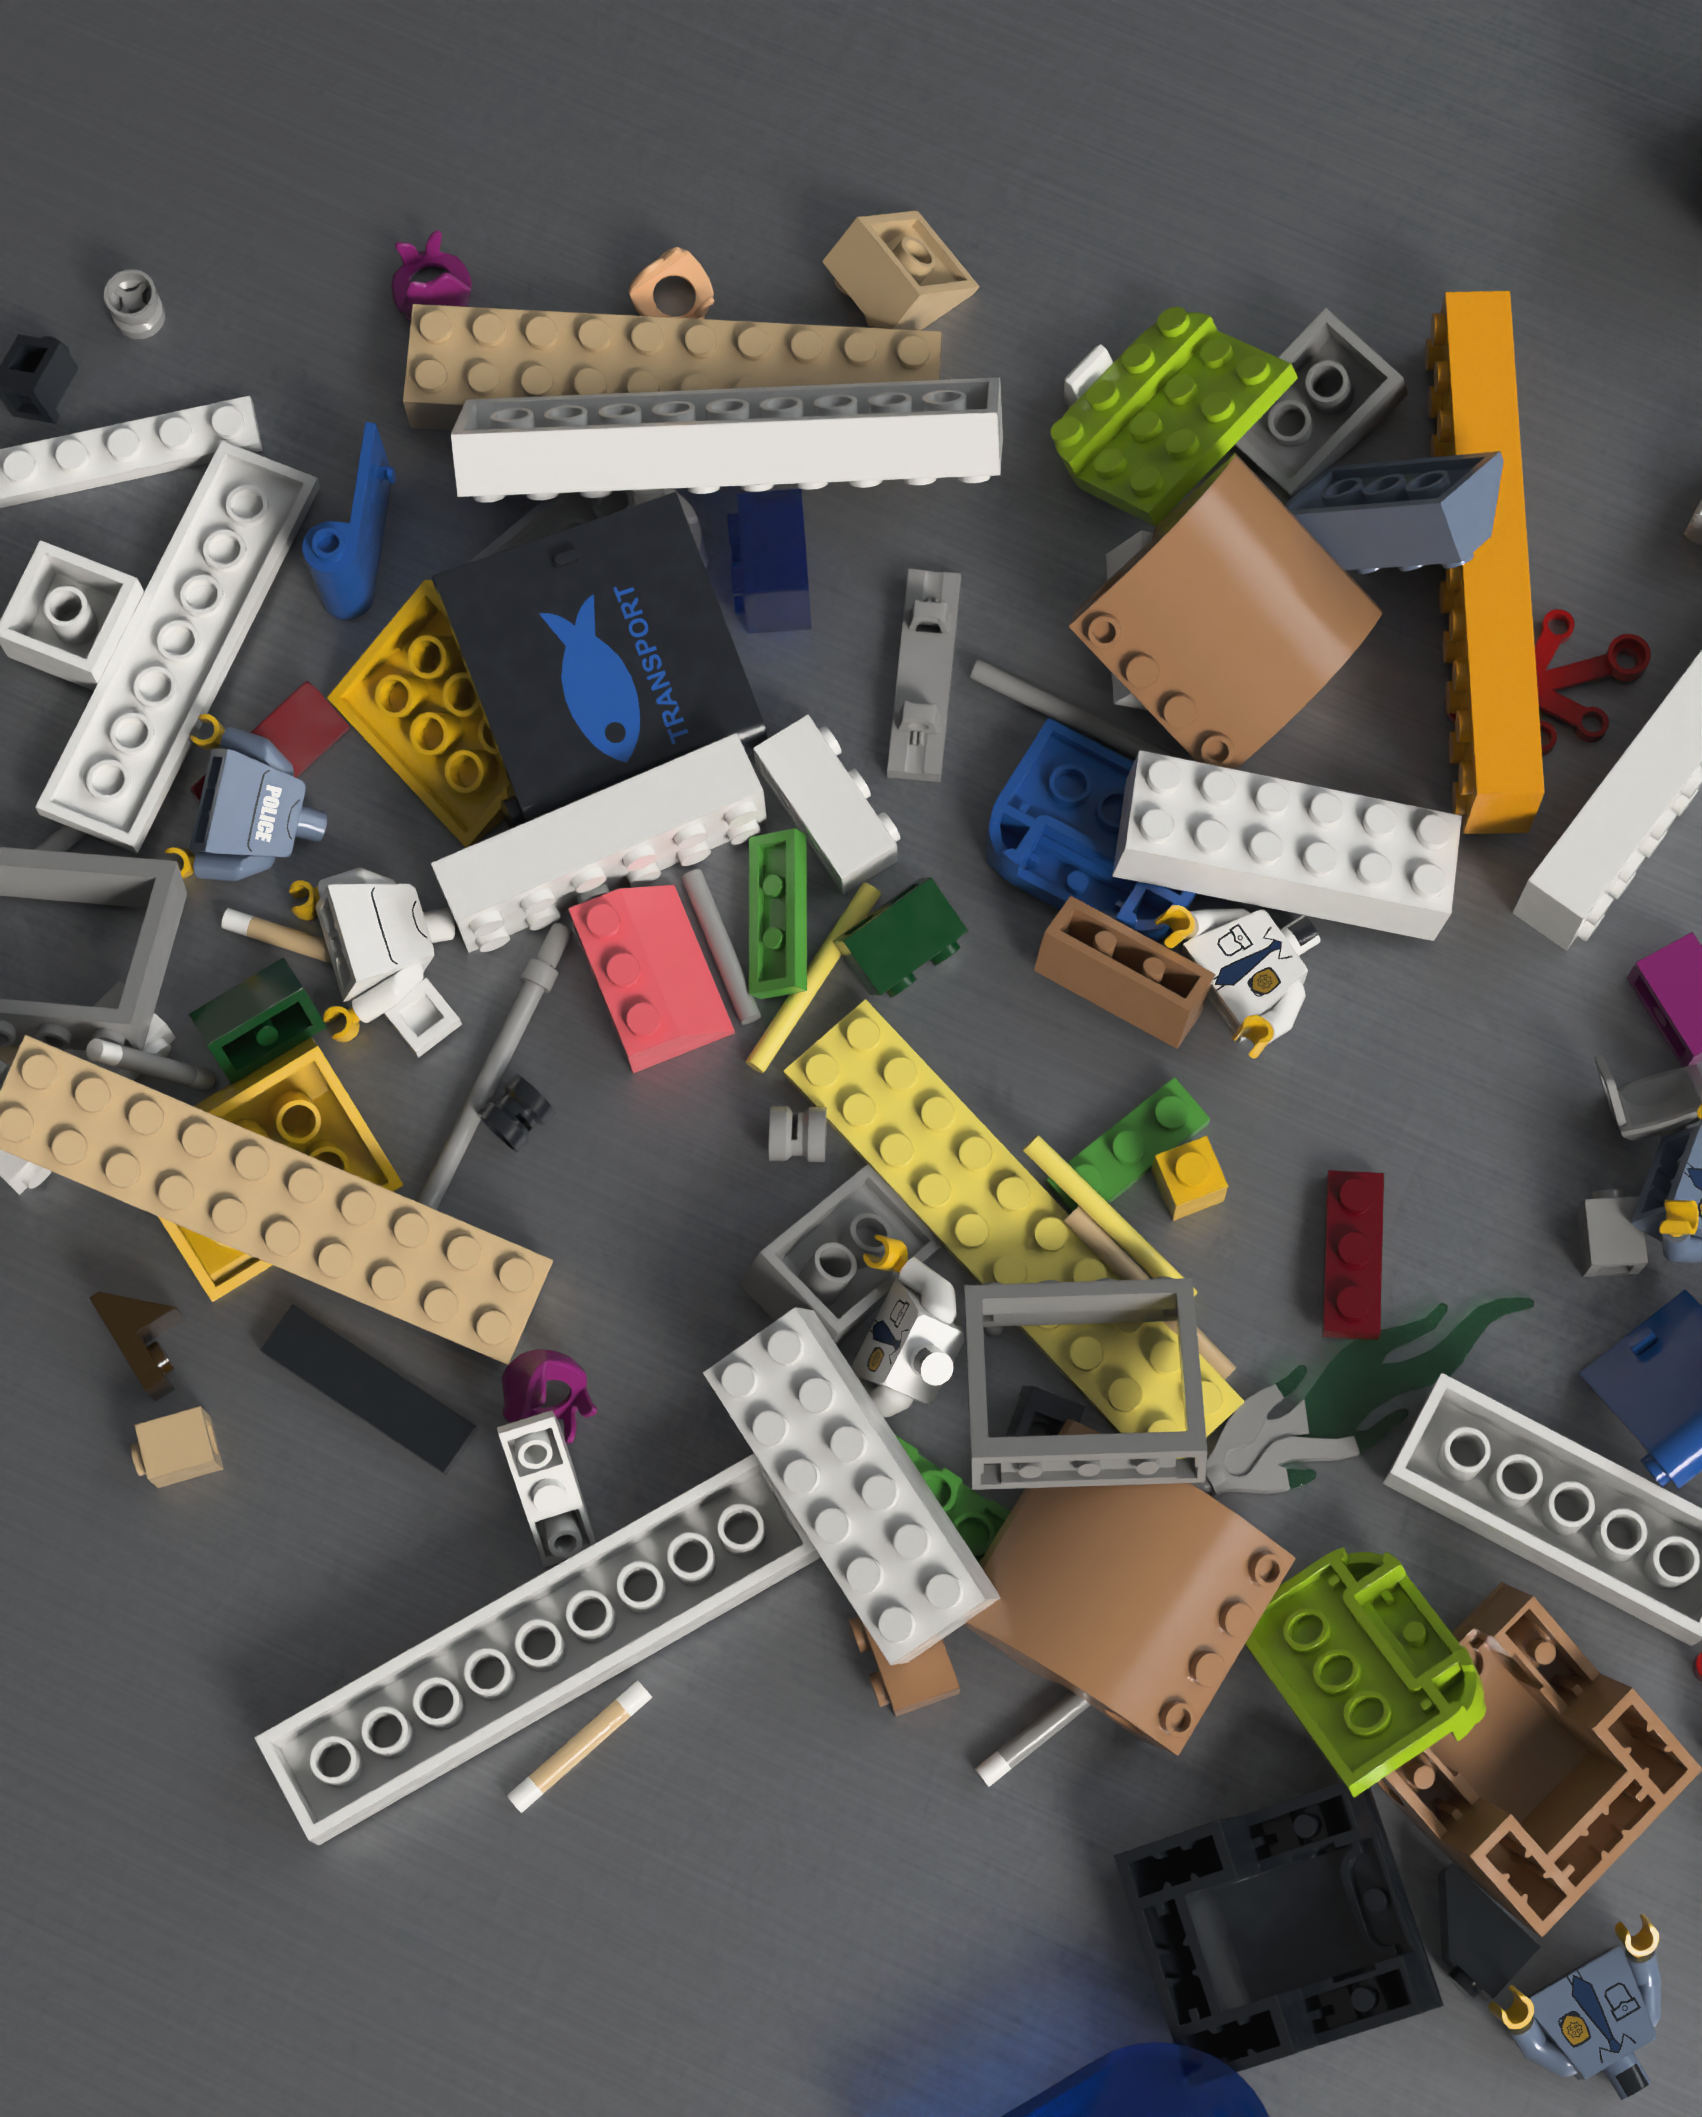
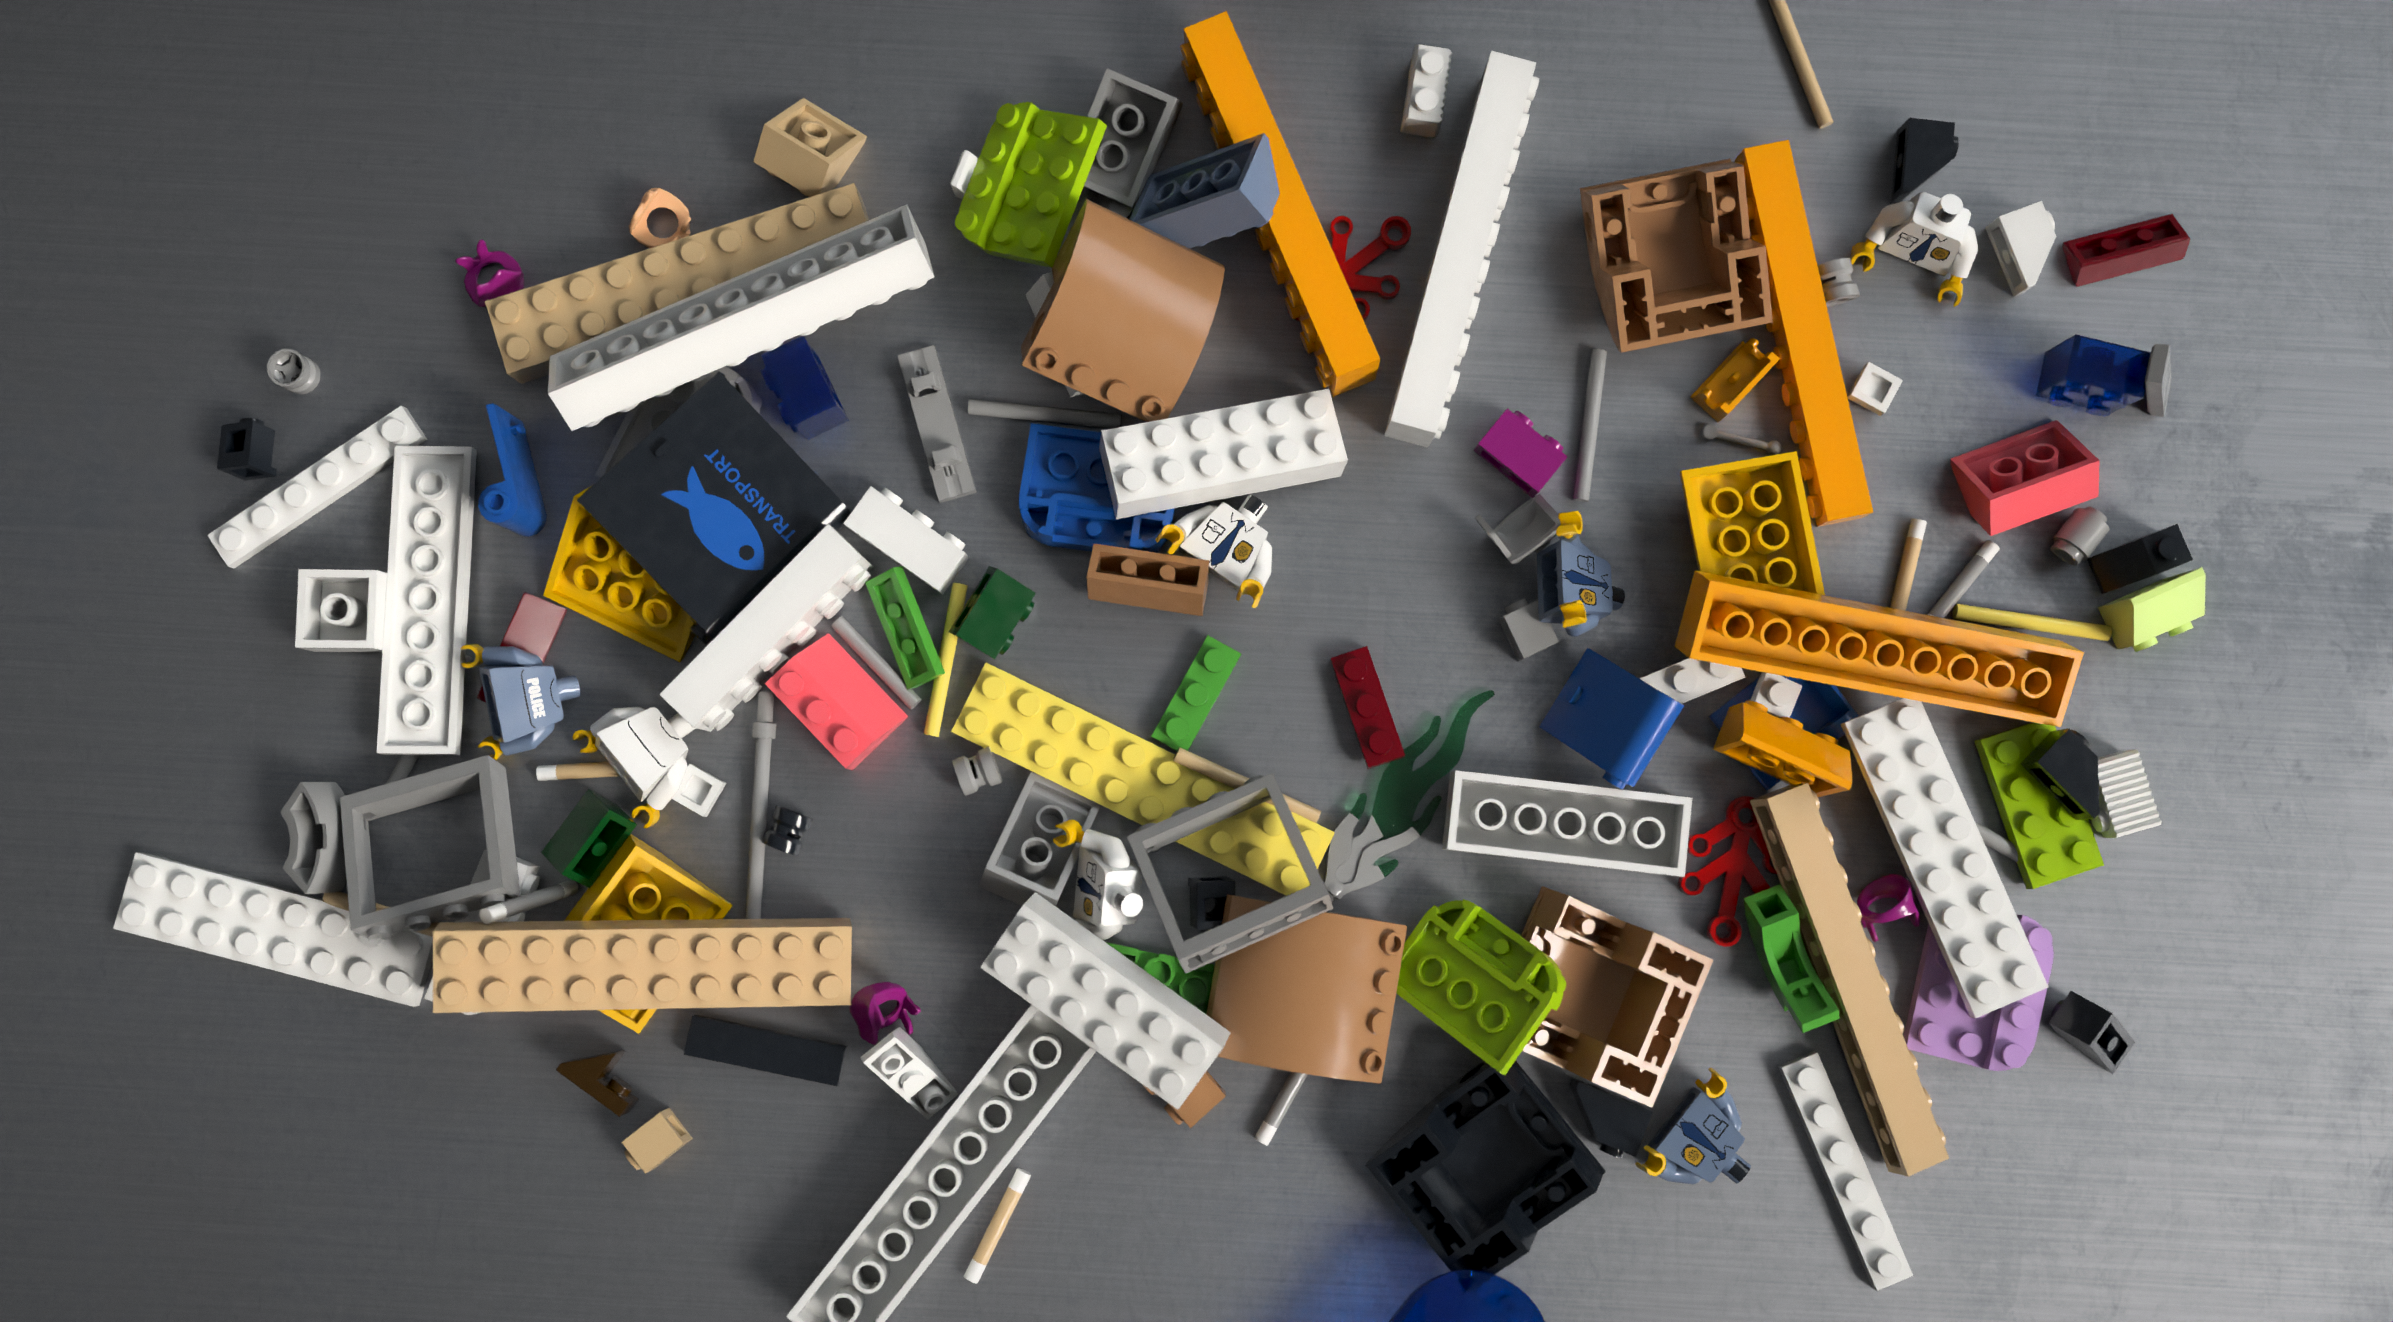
camera: 25 degrees left, 10 degrees up
light yellow bar [1022,1135,1198,1297] -> none
yellow brick [1151,1135,1229,1221] -> none

